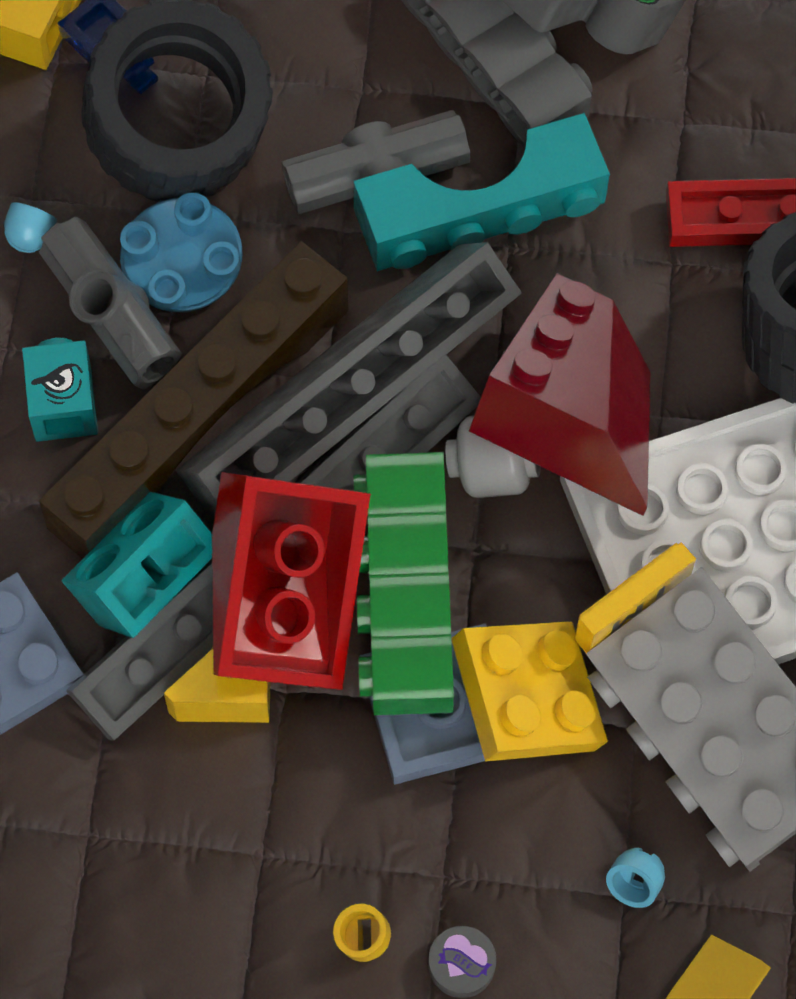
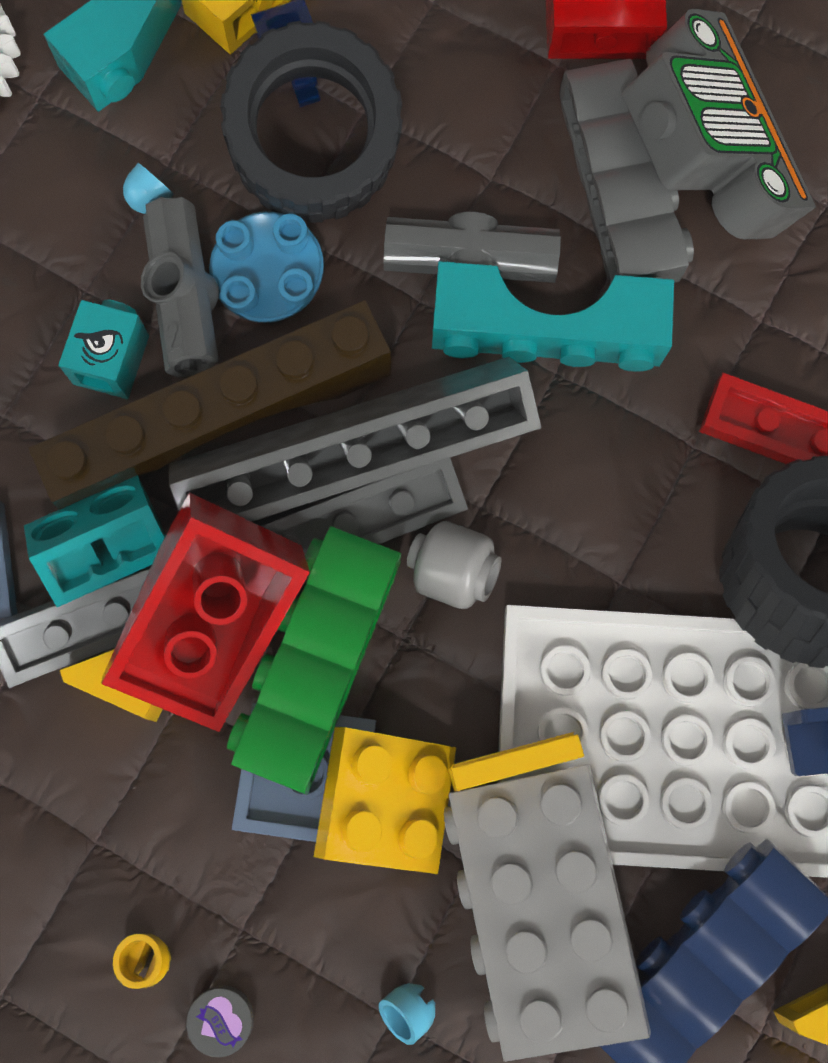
camera: 20 degrees right, 10 degrees up
dark red wedge [469,273,651,516] -> none

